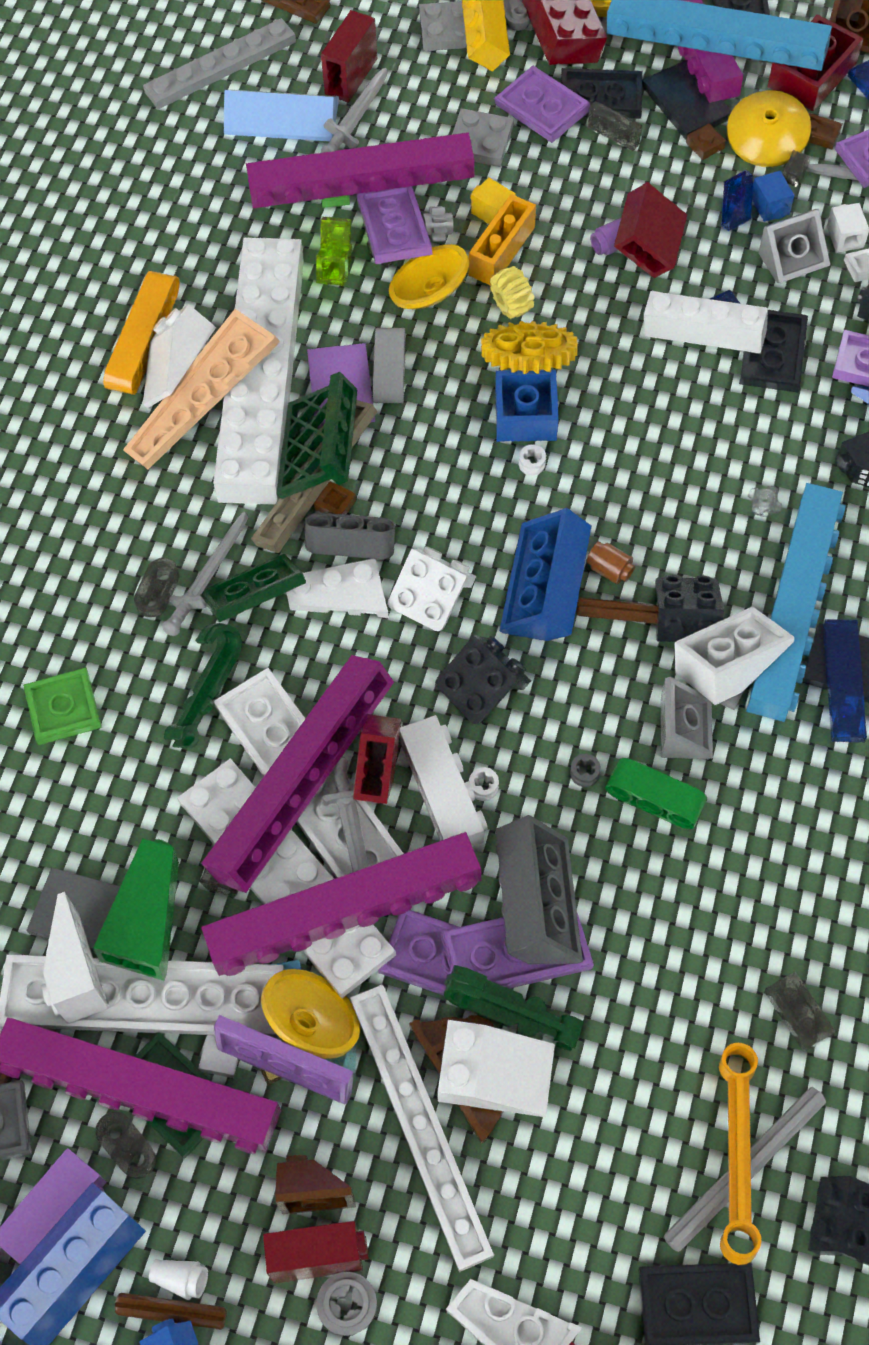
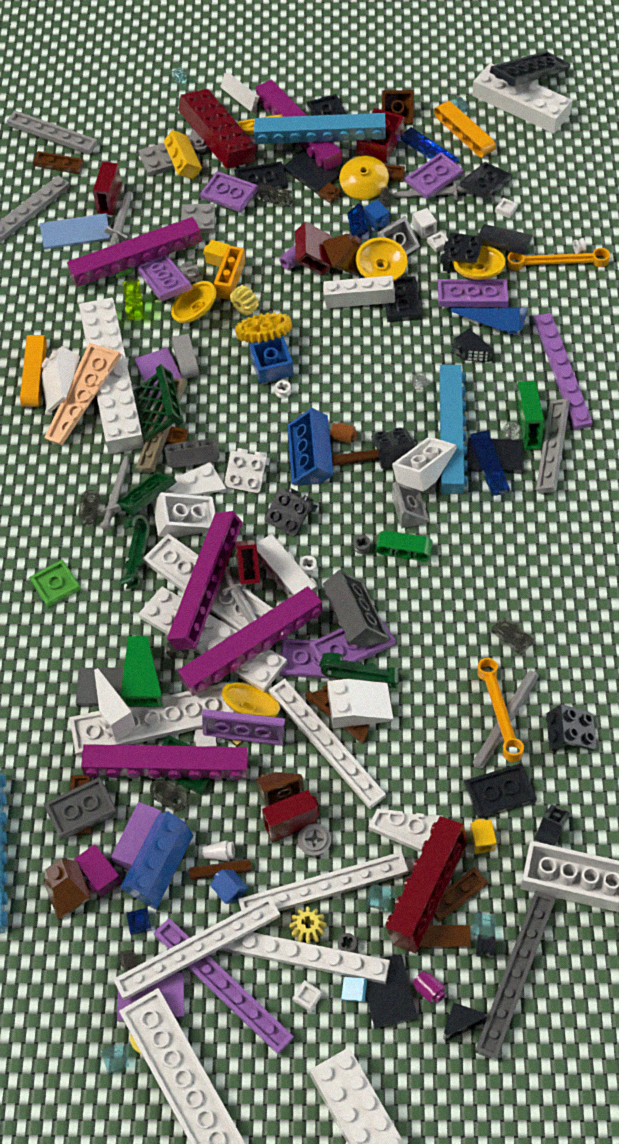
camera: 15 degrees left, 5 degrees down
none -> white slope [153,492,215,538]
none -> reddish brown slope [322,234,362,276]
none -> yellow dish [356,237,407,282]

